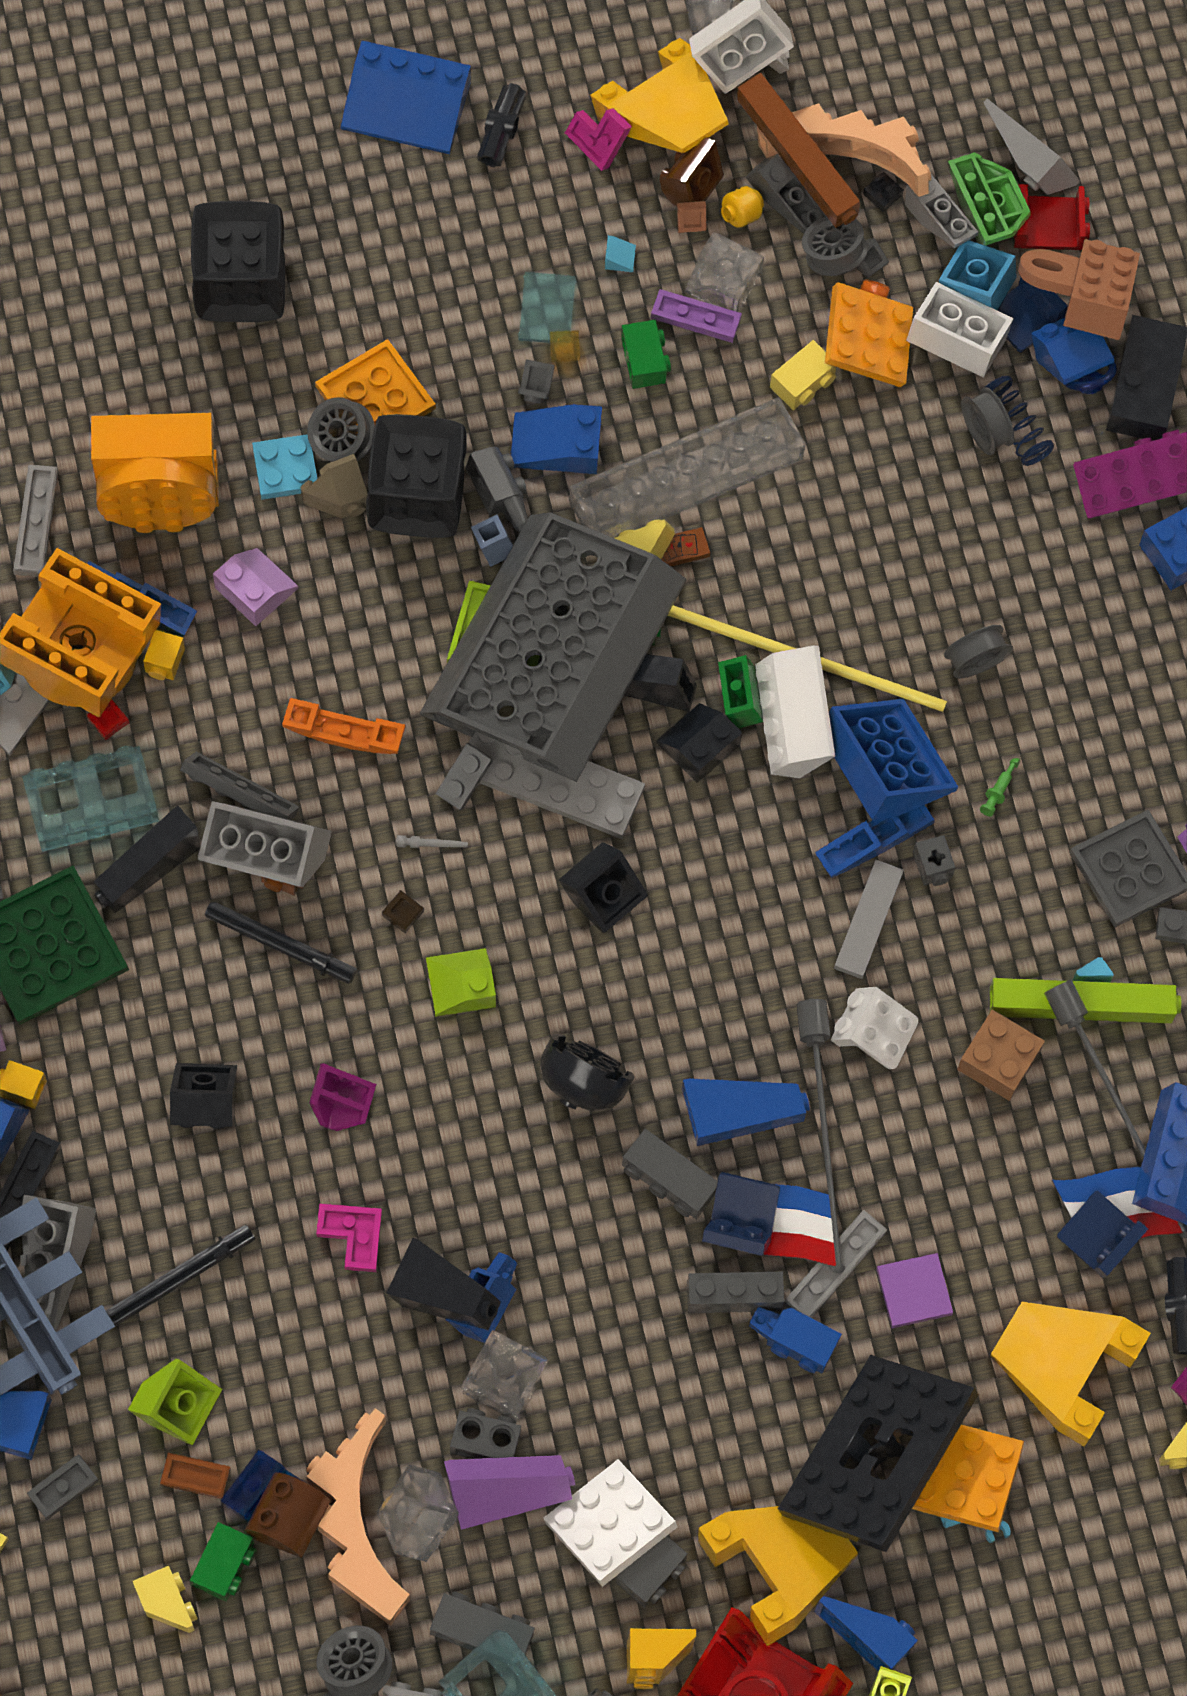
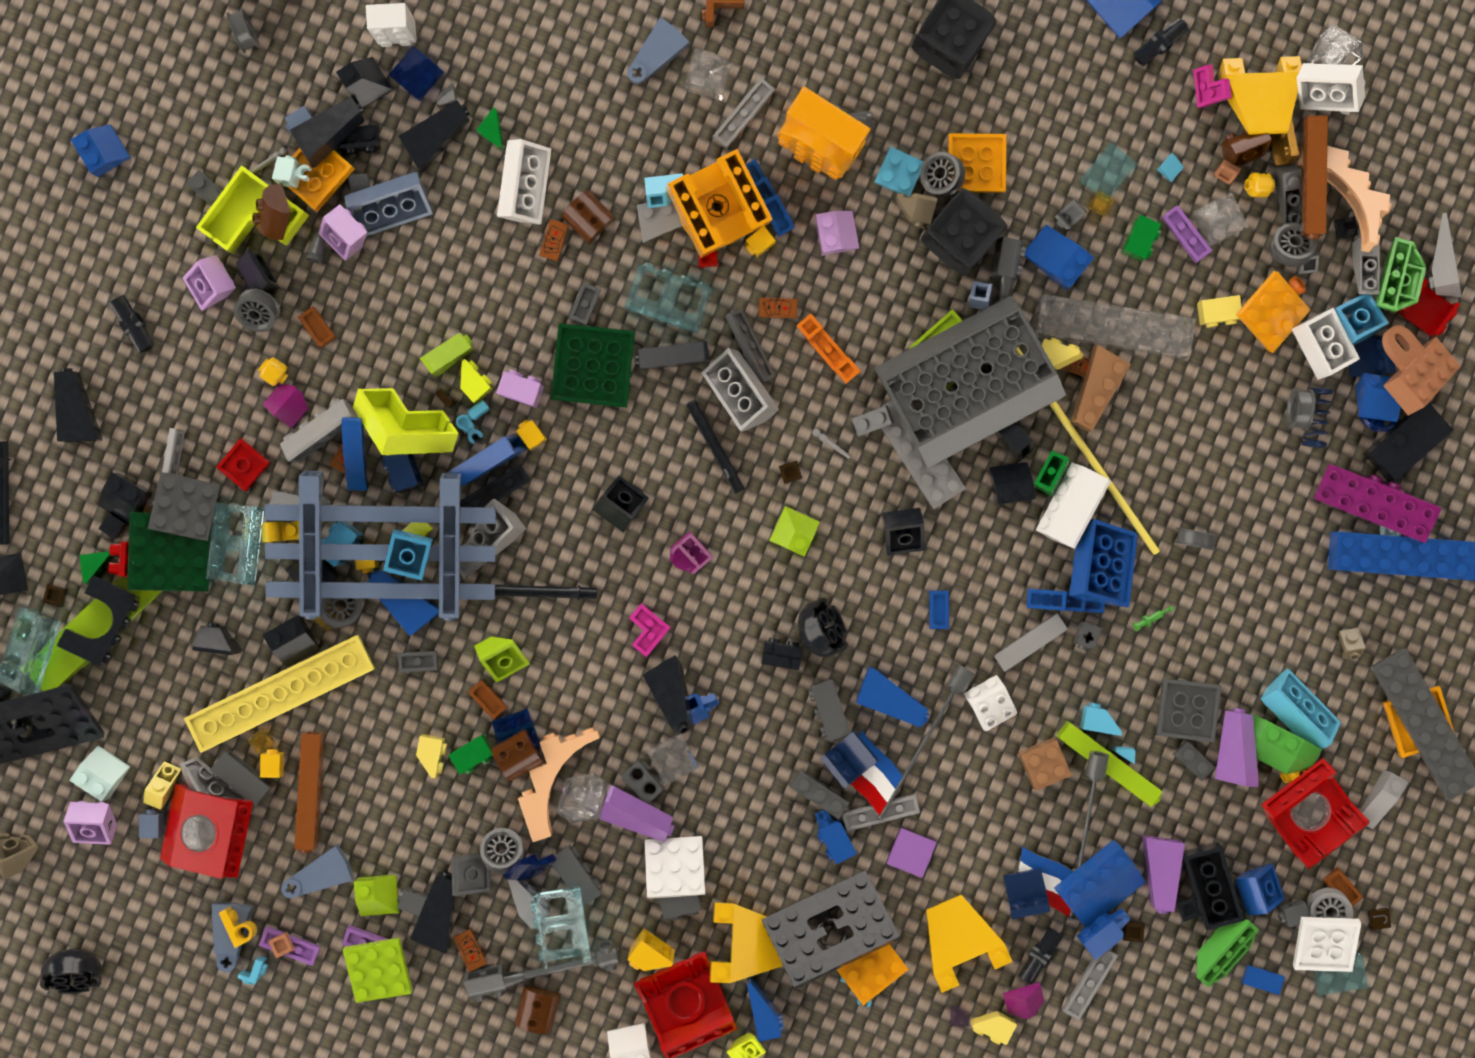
camera: 40 degrees right, 20 degrees up
none -> clear blue slope [503,854,557,880]
none -> dark orange tile [759,298,798,319]
none -> black brick [761,638,803,670]
none -> blue tile [929,590,949,629]
none -> tile [950,1005,970,1026]
none -> medium nougat wedge [1070,345,1131,432]
none -> medium azure slope [1080,702,1122,736]
none -> pearl gold bracket [1269,119,1299,167]

